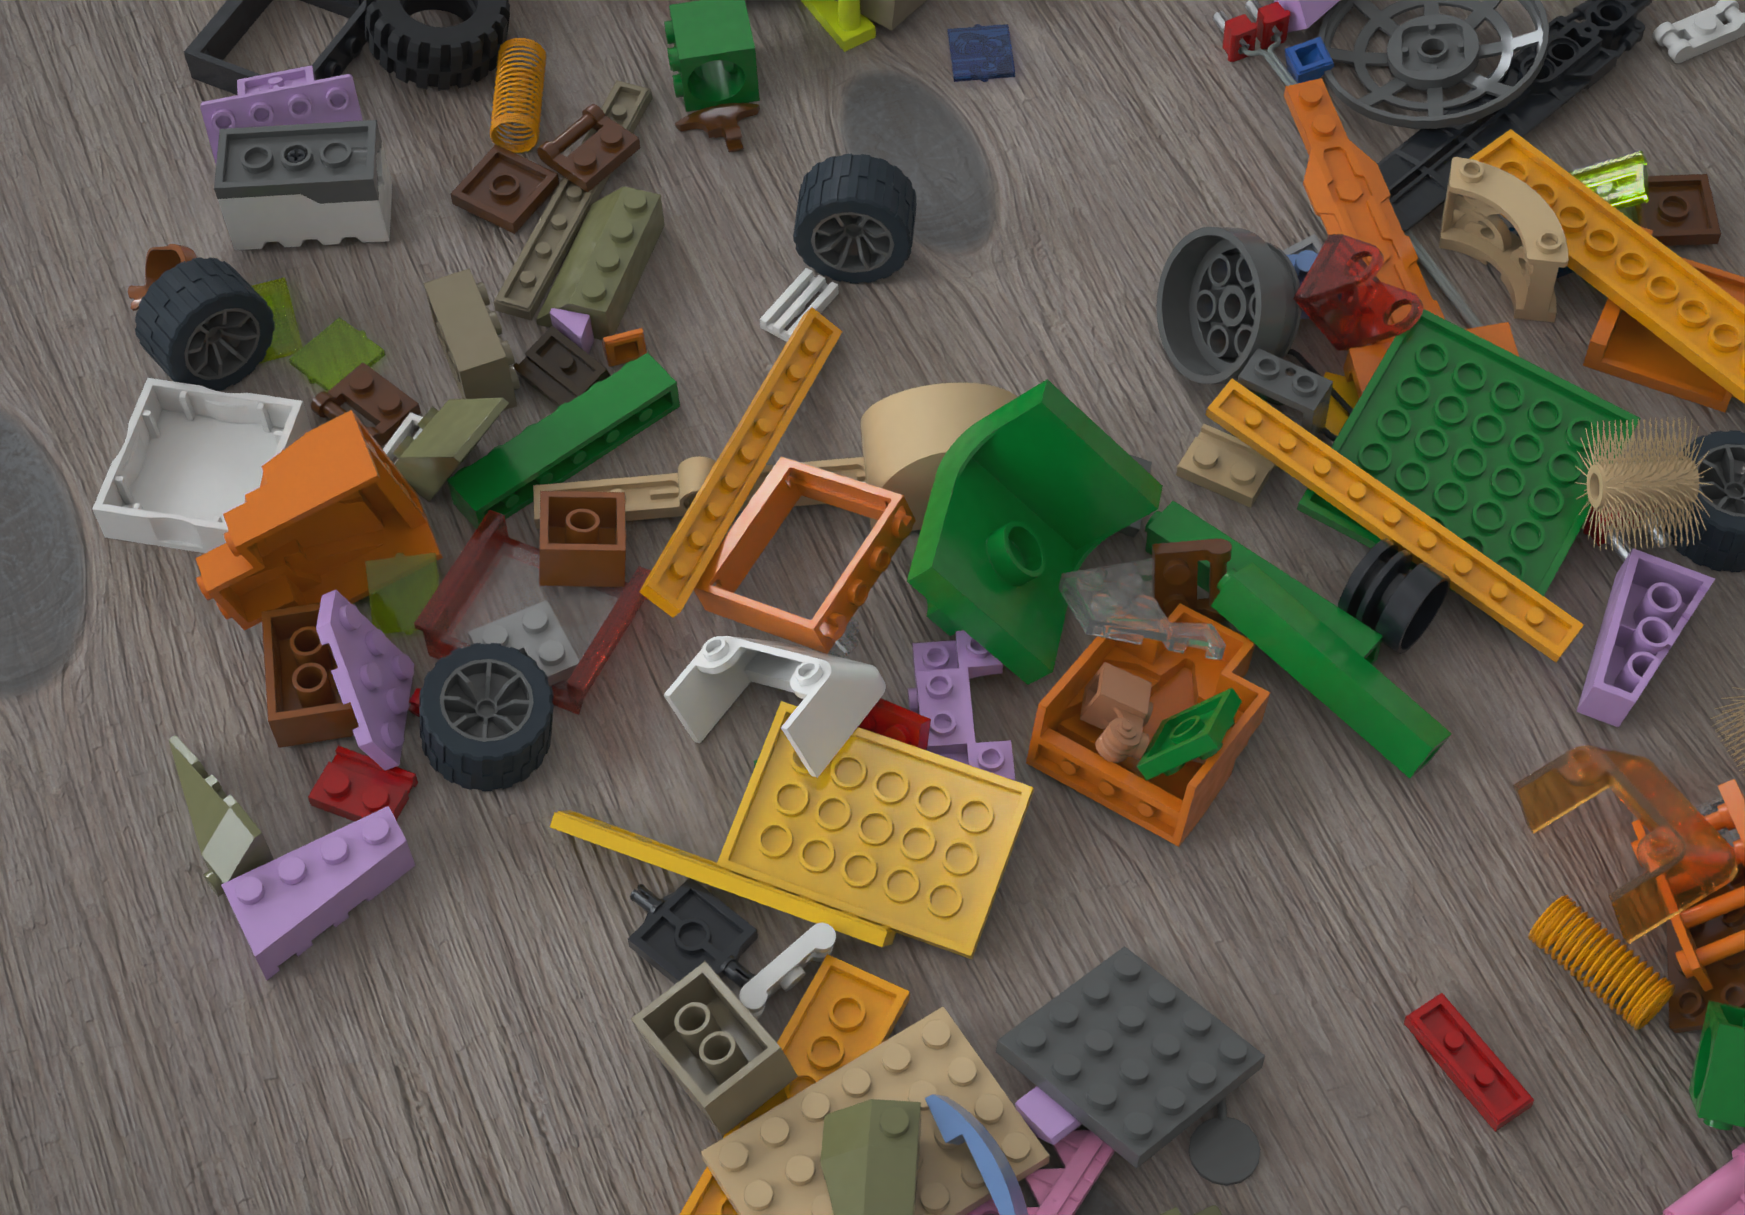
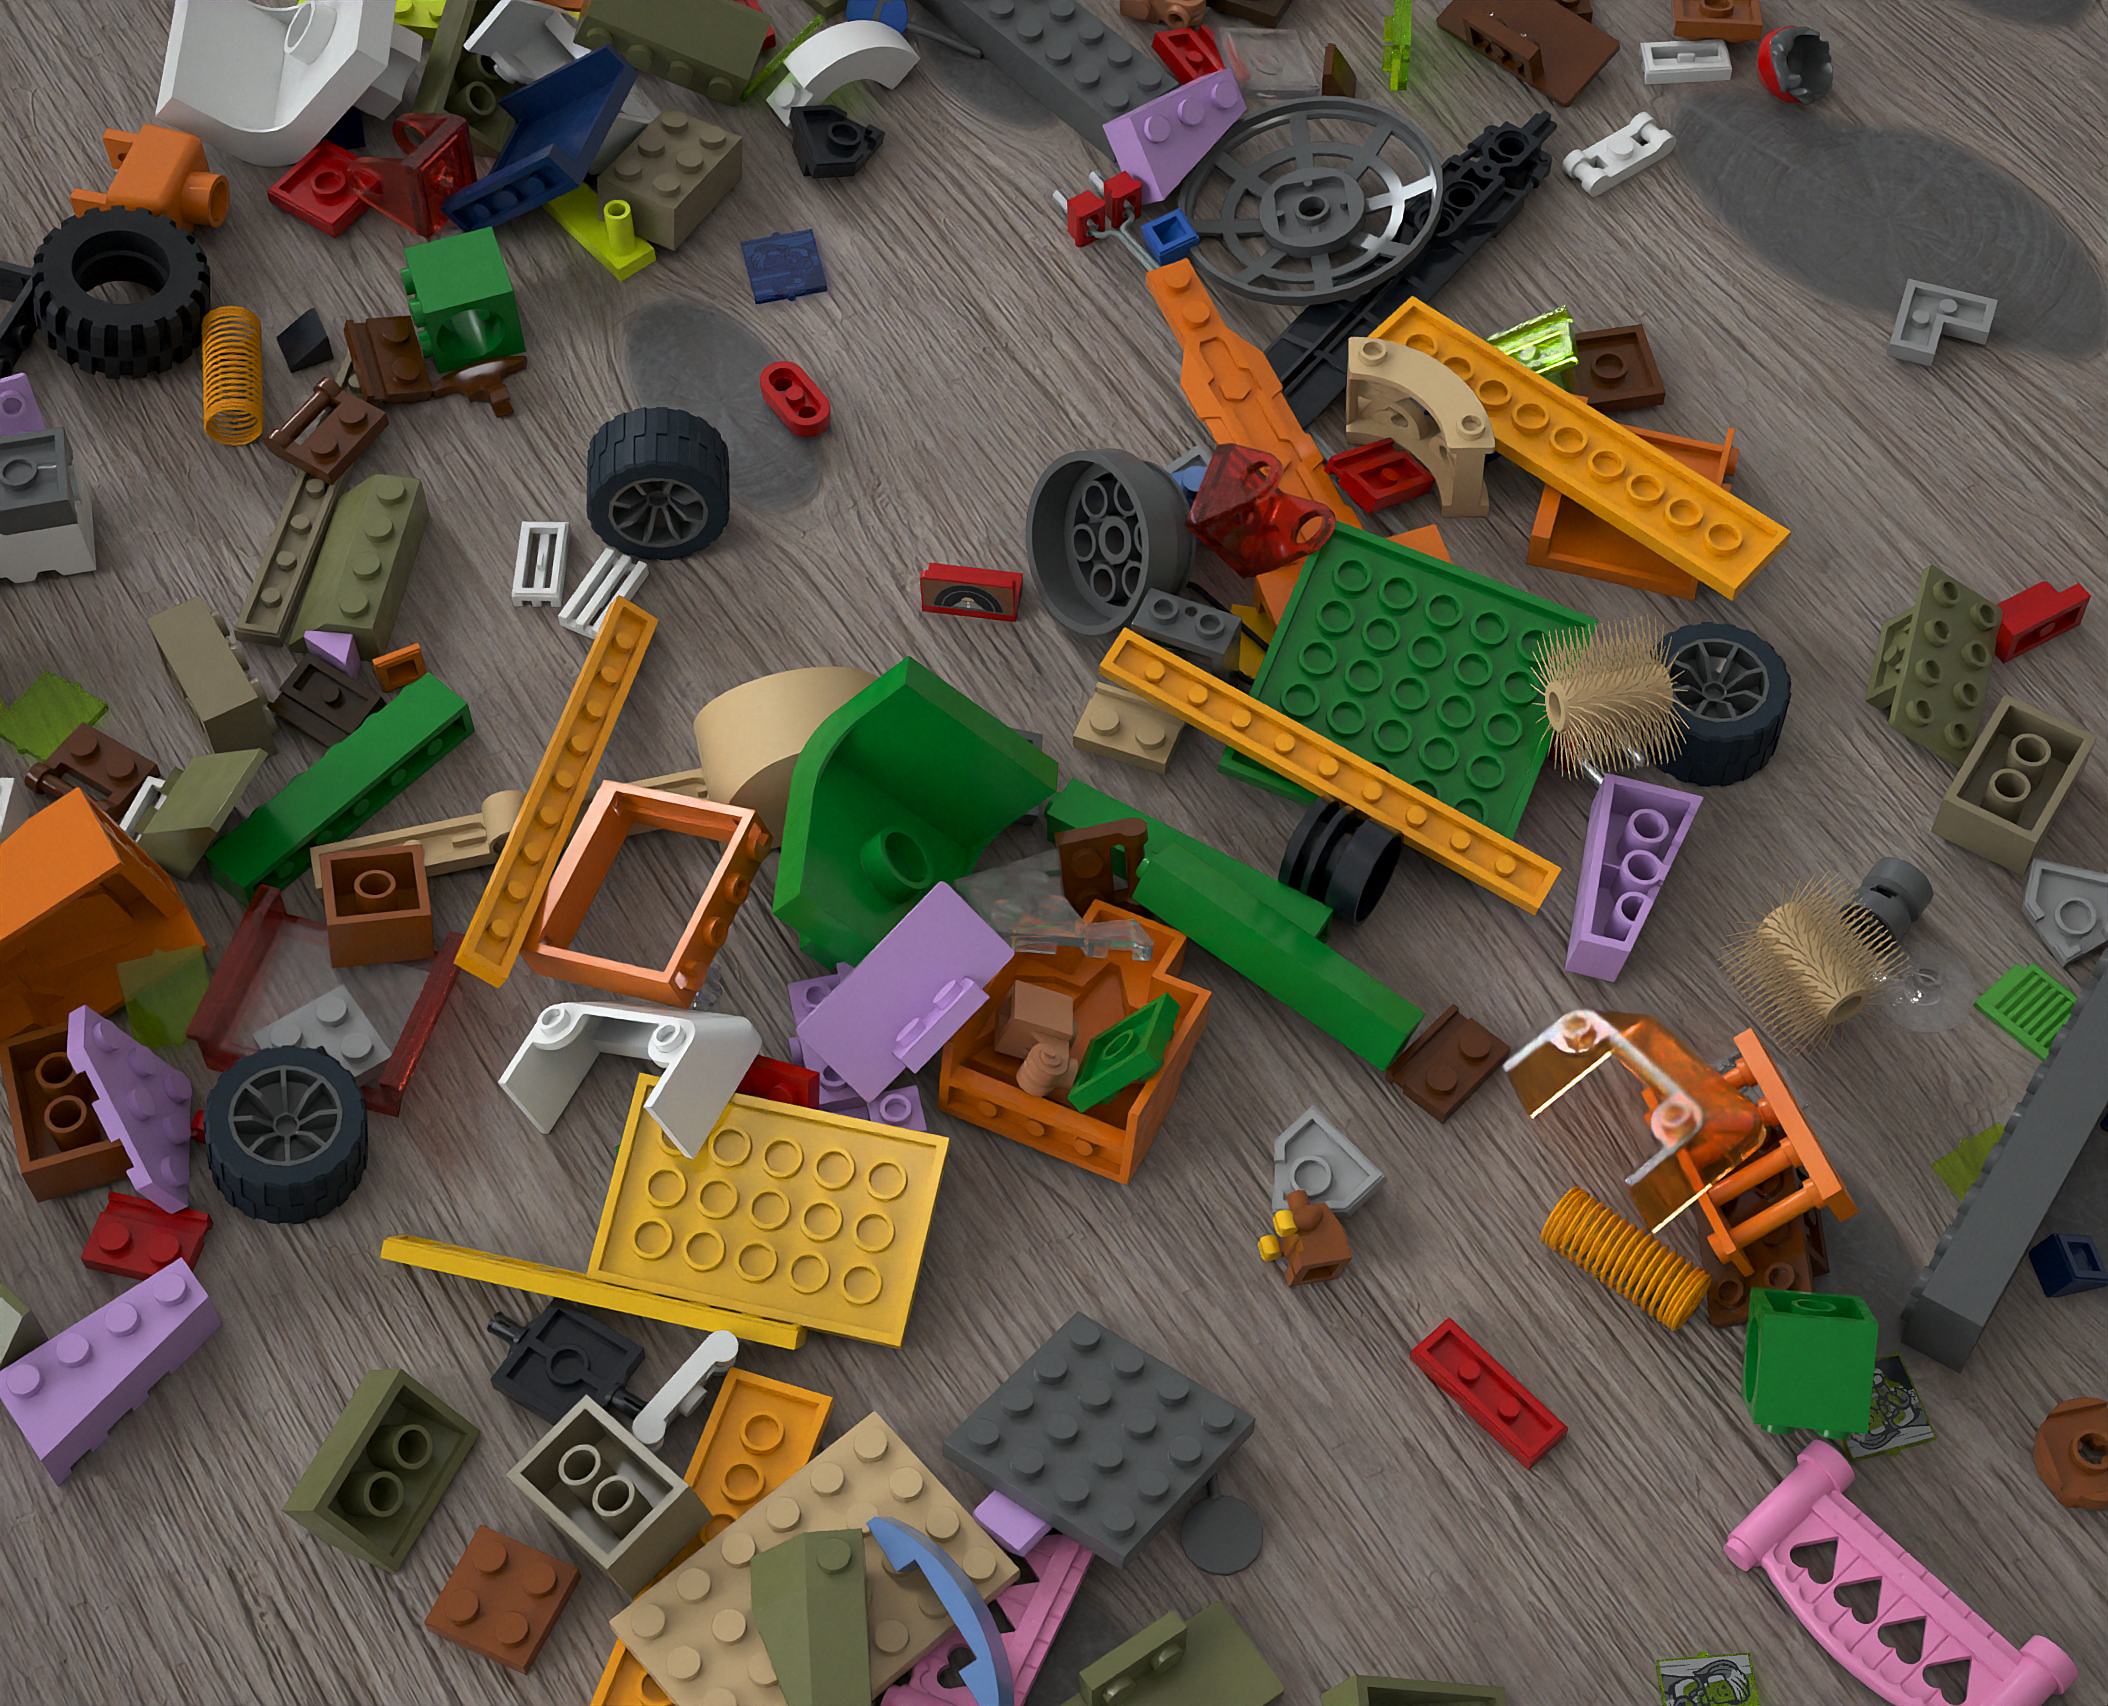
camera: 10 degrees left, 0 degrees up
reddish brown plate [450,144,559,234] -> none
none -> black slope [276,307,334,373]
none -> olive slope [282,1369,481,1573]
none -> reddish brown plate [343,315,433,405]
none -> dark orange plate [424,1525,581,1675]
none -> white tile [512,521,571,607]
none -> red plate [760,361,831,437]
none -> lavender bracket [796,881,1015,1102]
none -> panel [920,562,1023,622]
none -> dark orange piece [1257,1190,1352,1287]
none -> light grey plate [1272,1105,1388,1218]
none -> red plate [1324,437,1435,514]
none -> reddish brown plate [1385,1004,1511,1124]

